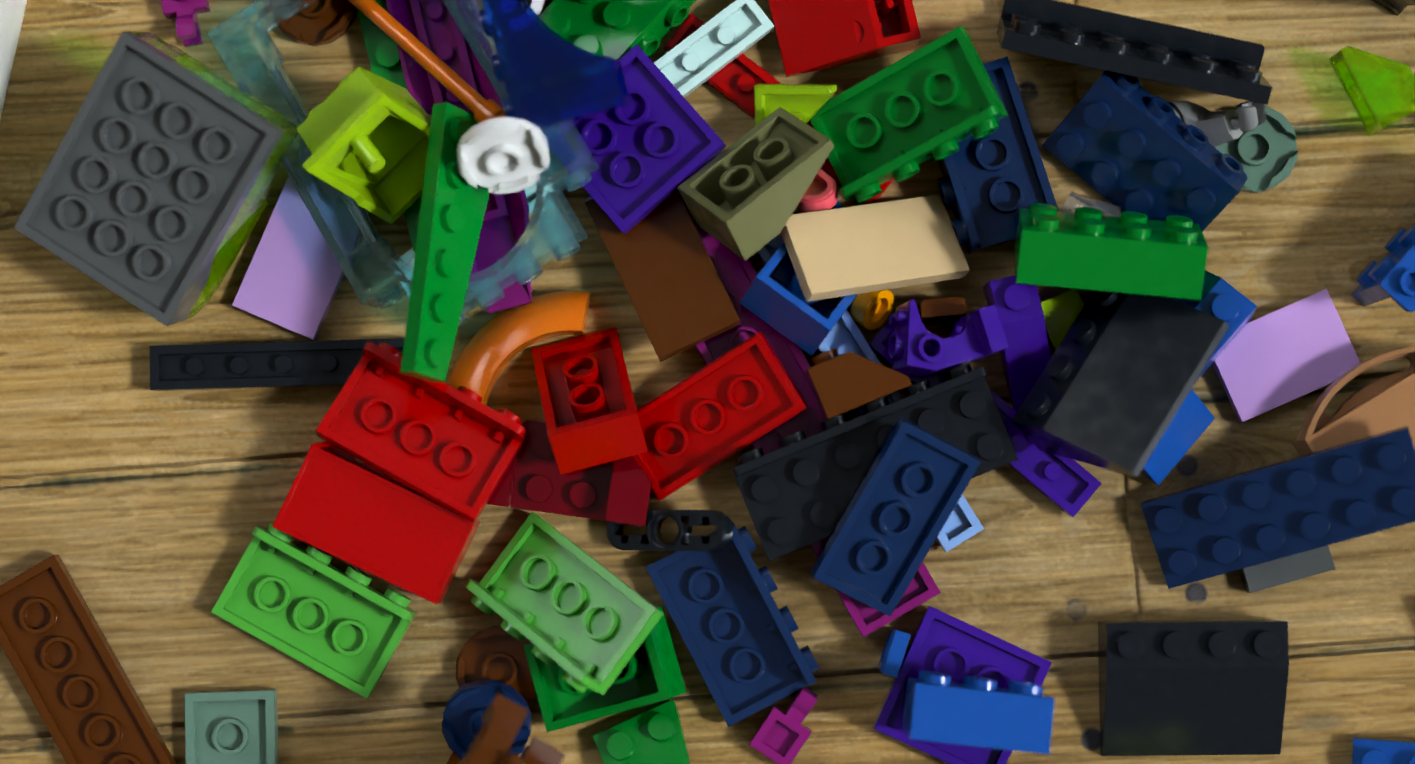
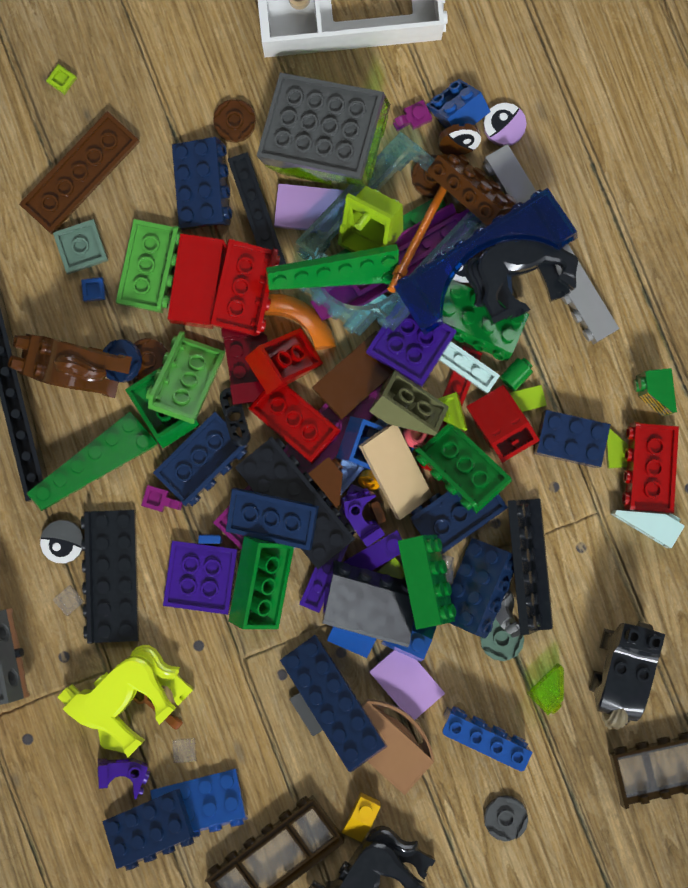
camera: 75 degrees right, 0 degrees up
white tile [456,117,550,194] -> none
blue brick [902,670,1055,755] -> none
black slope [1098,620,1289,756] -> none
none -> blue tile [81,277,106,302]
none -> dark blue bracket [172,137,232,230]
none -> reddish brown tile [213,99,256,143]
none -> green slope [228,536,294,629]

